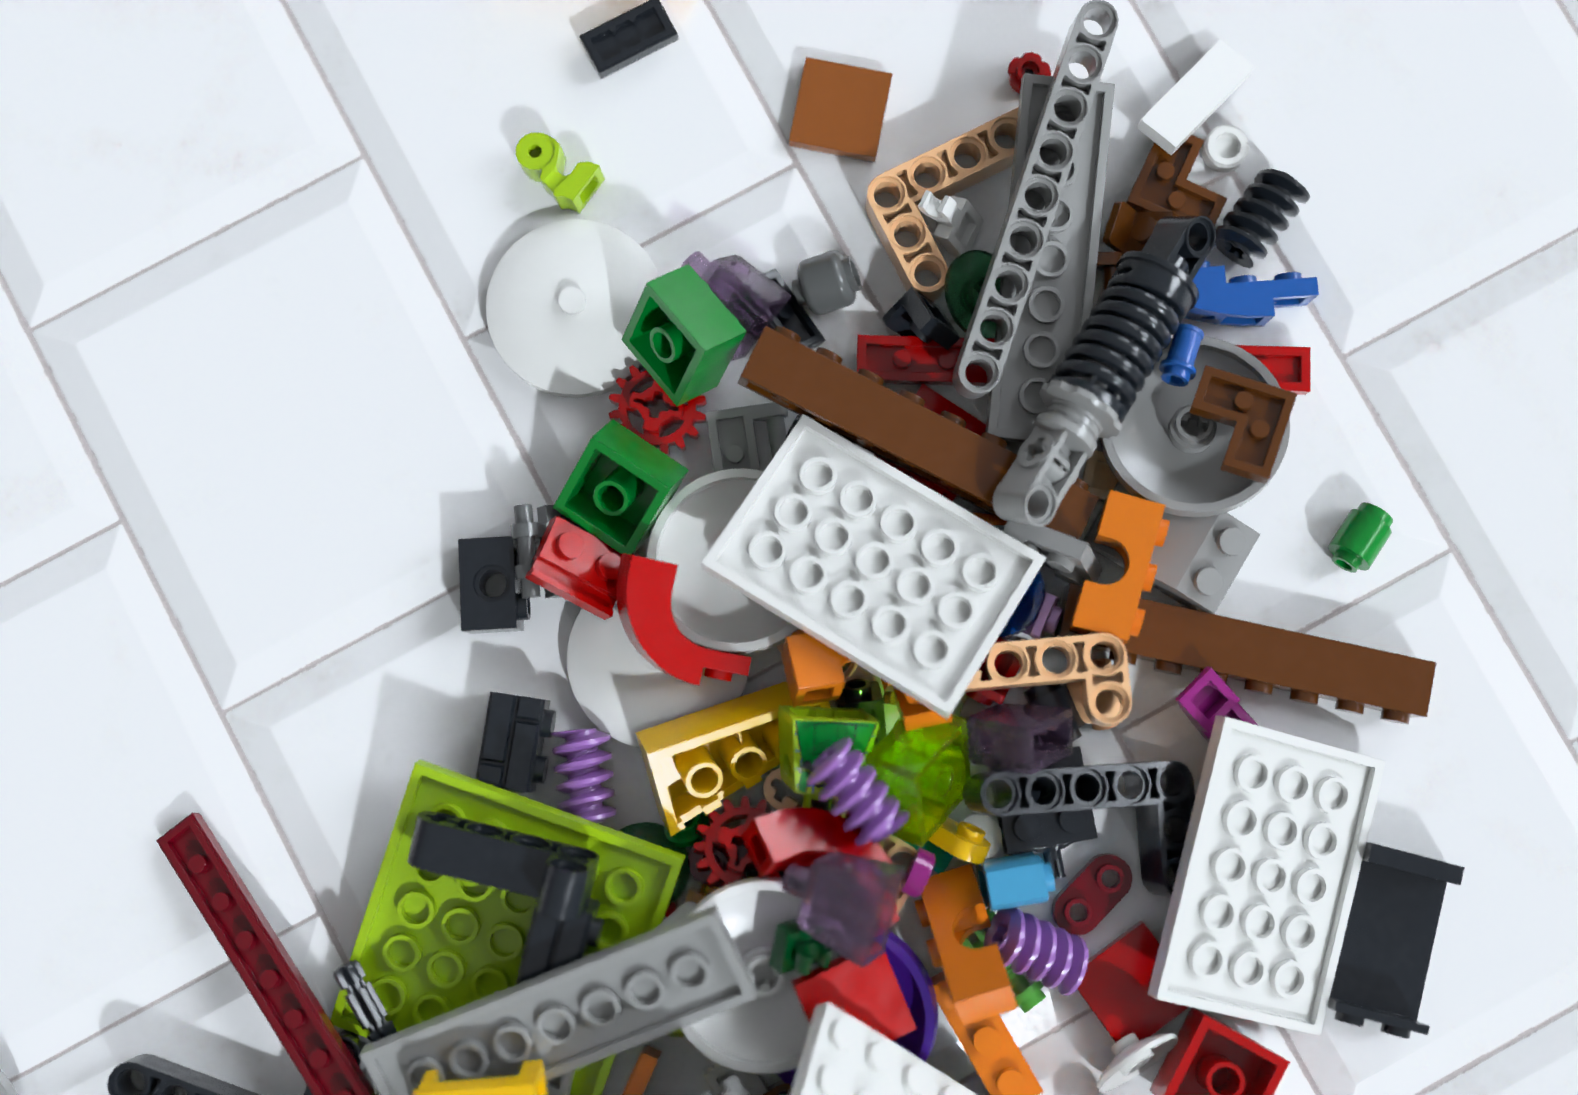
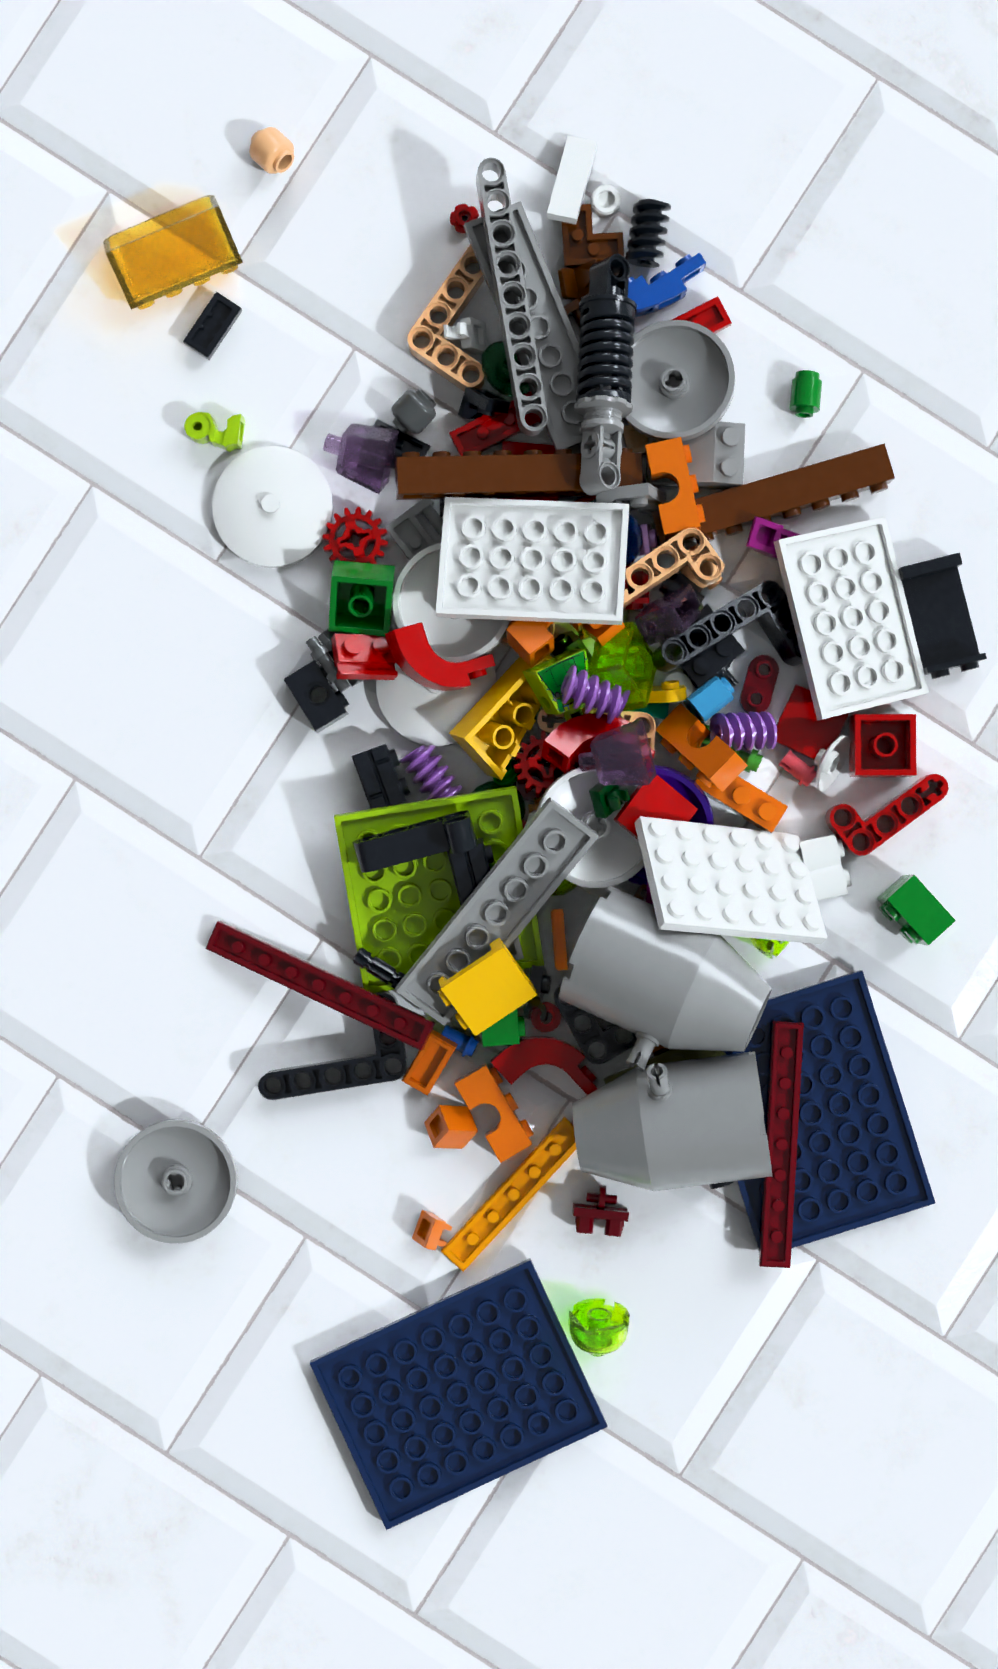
camera: 30 degrees left, 5 degrees up
green brick [621,264,747,407] -> none
dark orange tile [789,57,893,162] -> none
magenta tile [900,847,936,898] -> none
blue pin [1159,324,1204,387] -> none
reddish brown plate [1189,365,1297,484] -> none
none -> coral pin [778,750,817,787]

